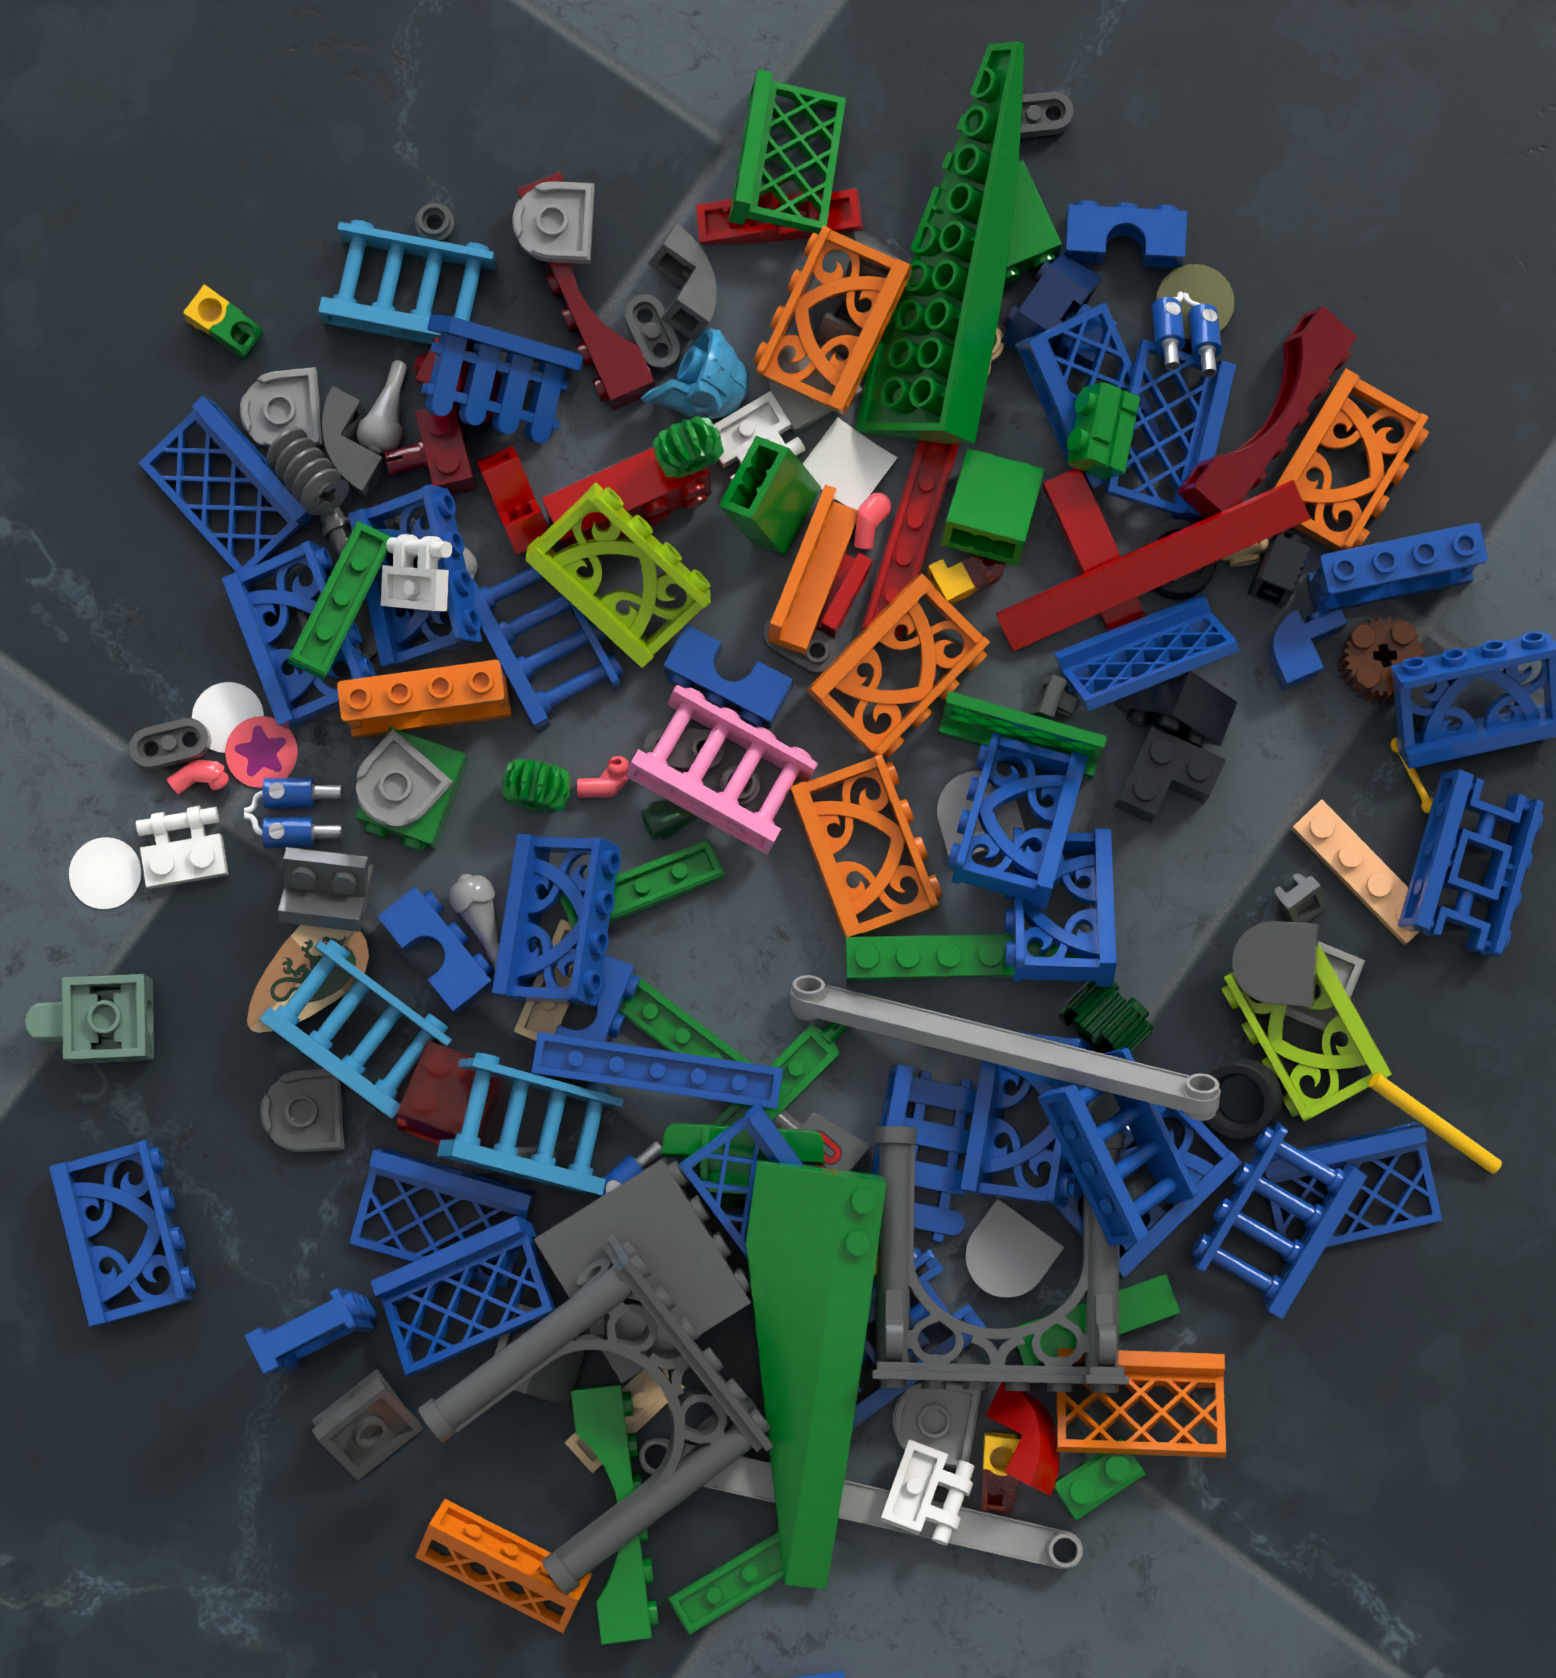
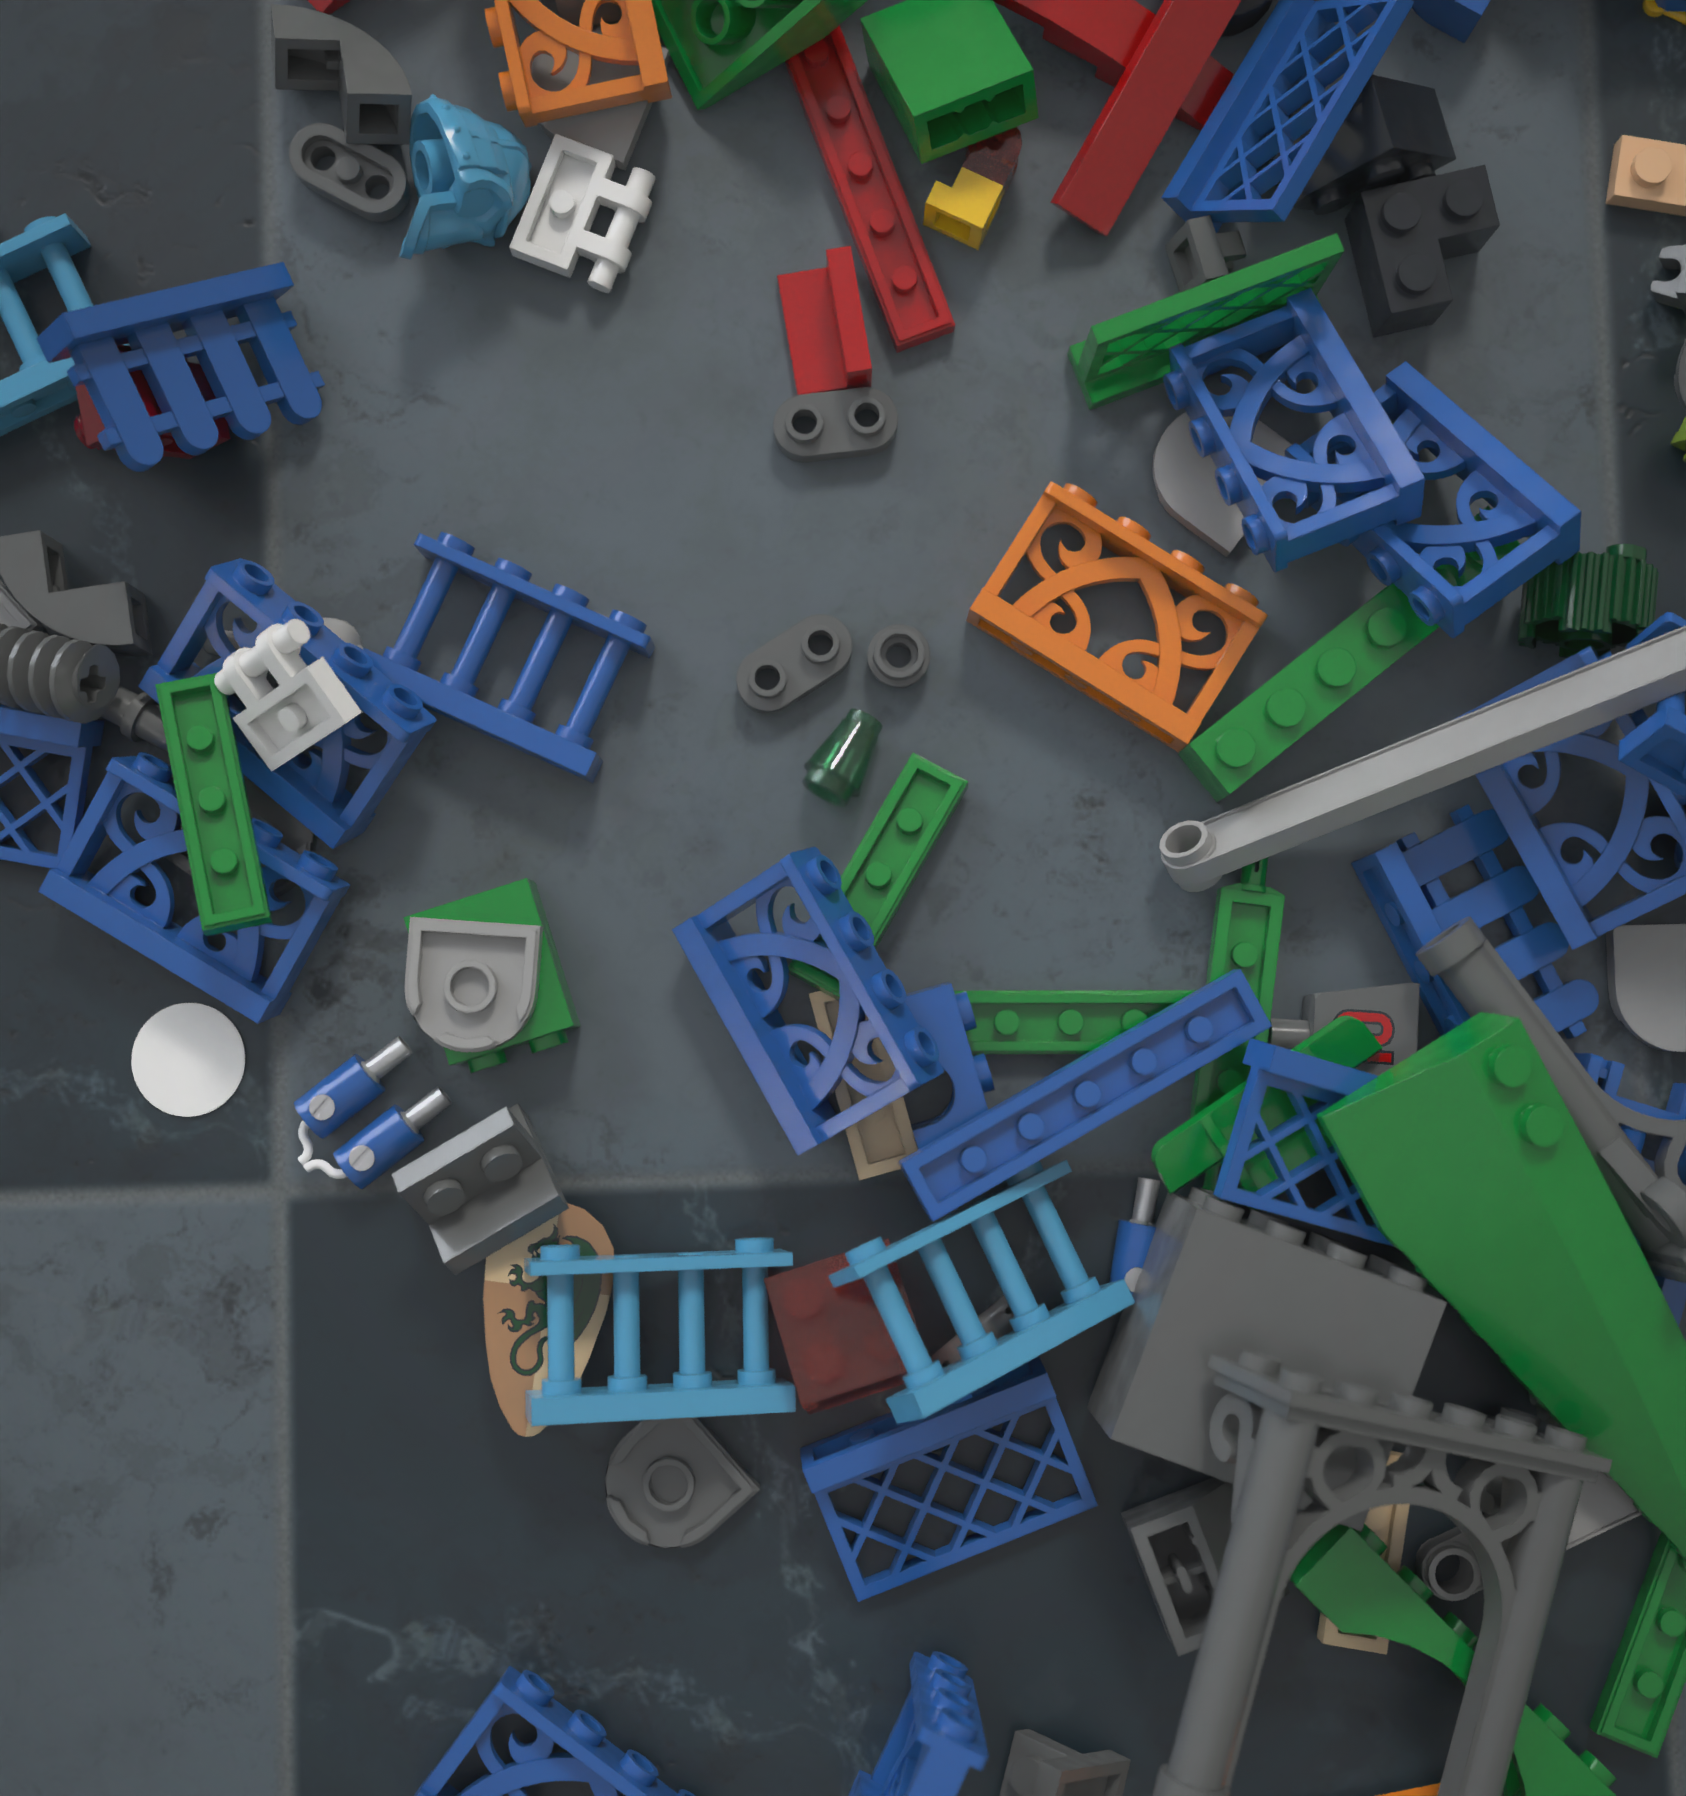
camera: 40 degrees left, 5 degrees up
sand green brick [25,974,154,1064] -> none
white sticker [69,837,141,909] -> none
dark grey plate [129,718,211,770] -> none
white plate [136,806,228,889] -> none
coral arm [166,759,229,795] -> none
coral sticker [225,716,298,788] -> none
orange fence [337,660,513,739] -> none
light grey piece [356,360,407,455] -> none
blue fence [370,1216,556,1377] -> none
blue arch [377,886,495,1015] -> none
dark red brick [384,402,477,496] -> none
light grey piece [448,874,500,973] -> none
red brick [476,446,549,555] -> none
green gear [502,759,571,813] -> none
light grey tile [512,181,595,264] -> none
dark red arch [514,171,656,411] -> none
lime fence [526,482,711,668] -> none
red brick [542,447,712,559] -> none
coral arm [577,756,630,798] -> none
bright pink fence [626,685,818,855] -> none
green gear [652,416,724,478] -> none
blue arch [663,624,793,729] -> none
green brick [719,435,821,556] -> none
orange fence [767,484,858,655] -> none
white sticker [803,417,898,510] -> none
orange fence [805,574,990,758] -> none
coral arm [854,493,891,549] -> none

